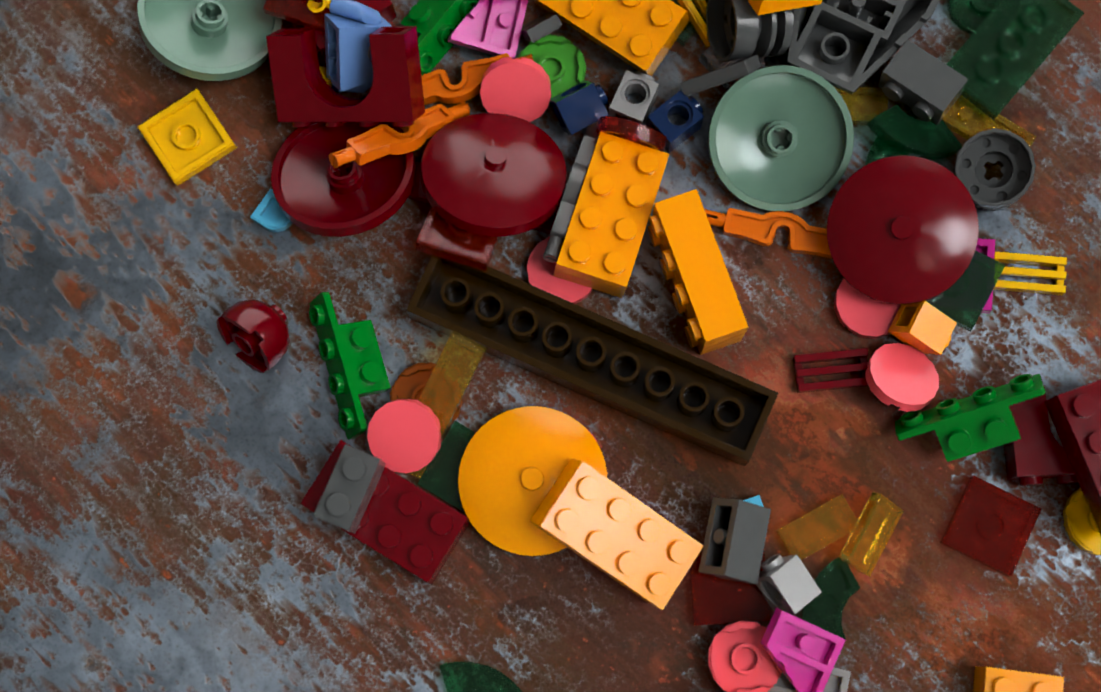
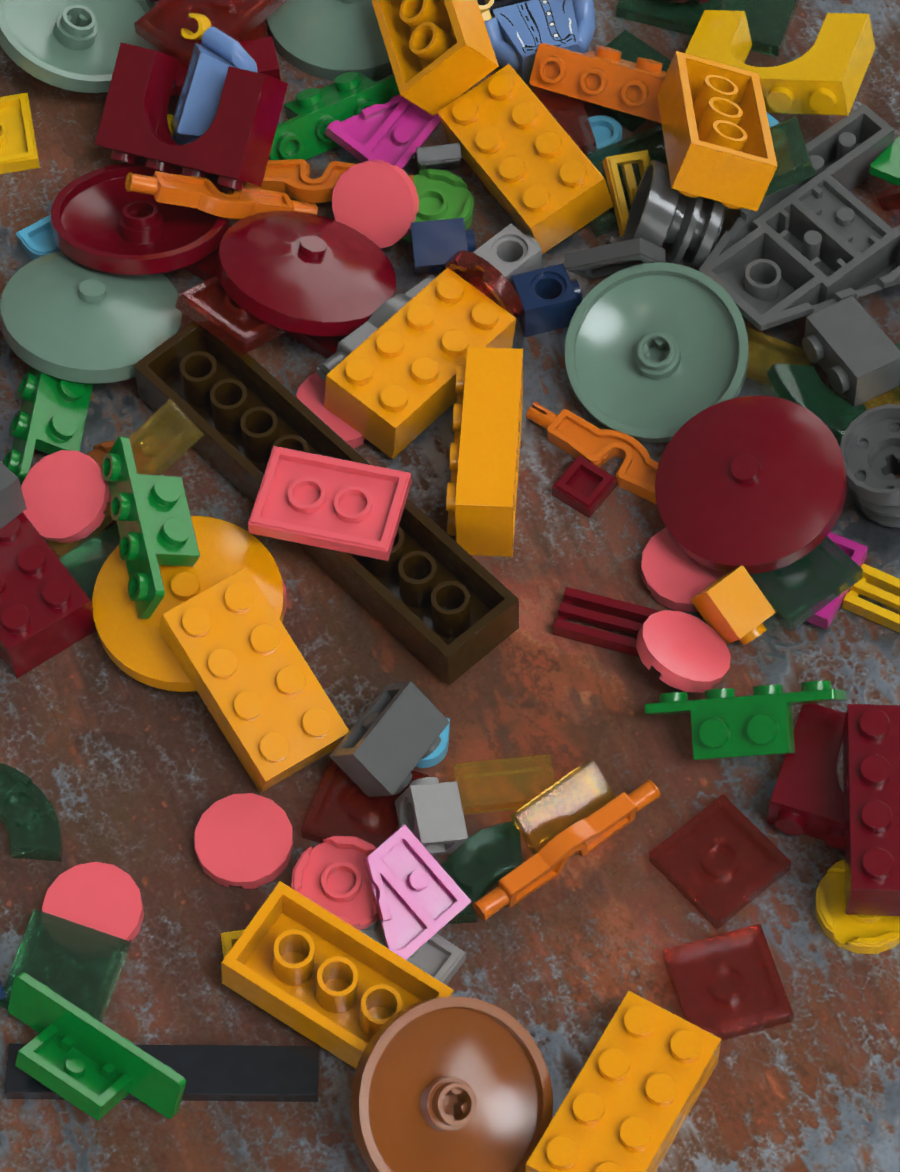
camera: 20 degrees right, 20 degrees down
none -> sand green dish [0,251,182,384]
none -> green bracket [101,436,200,619]
none -> coral tile [195,793,293,889]
none -> coral tile [248,446,412,561]
none -> orange piece [472,780,661,921]
none -> dark red tile [552,455,617,518]
none -> clear red tile [663,924,794,1041]

